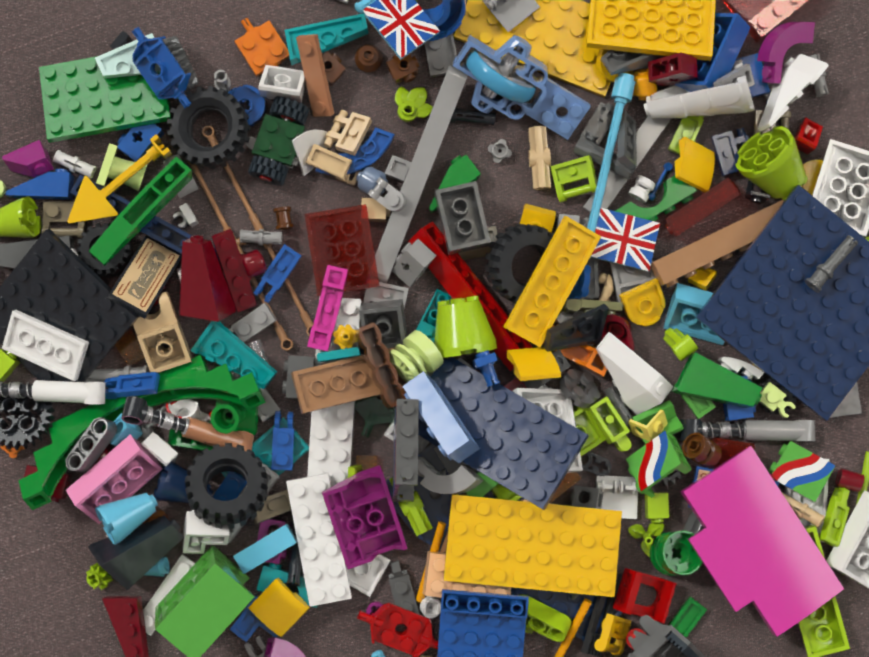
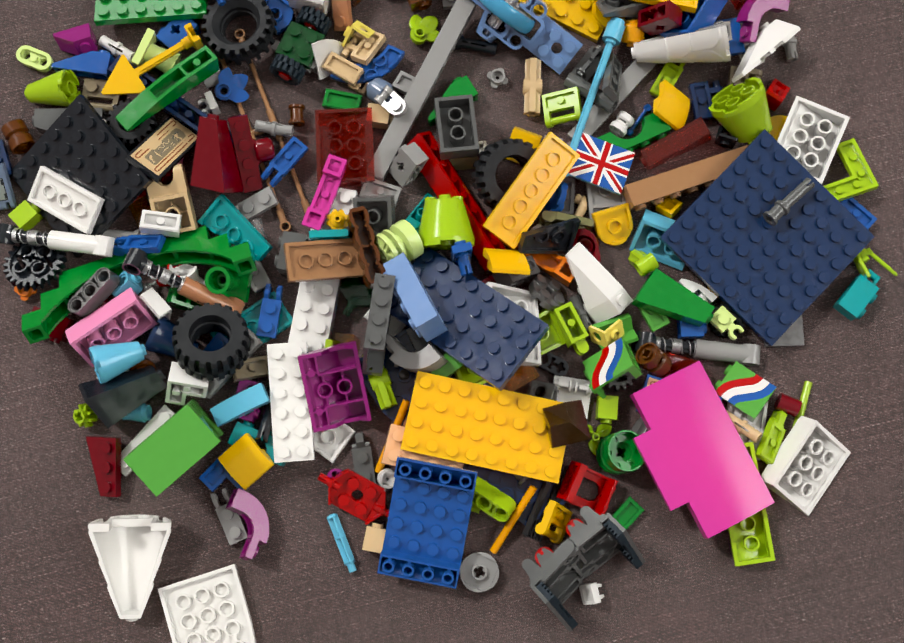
camera: 10 degrees right, 5 degrees down
none -> white slope [139,209,182,238]
none -> blue plate [214,67,250,103]
none -> green tile [322,88,363,115]
none -> light yellow bracket [341,20,375,47]
none -> dark brown slope [542,400,591,448]

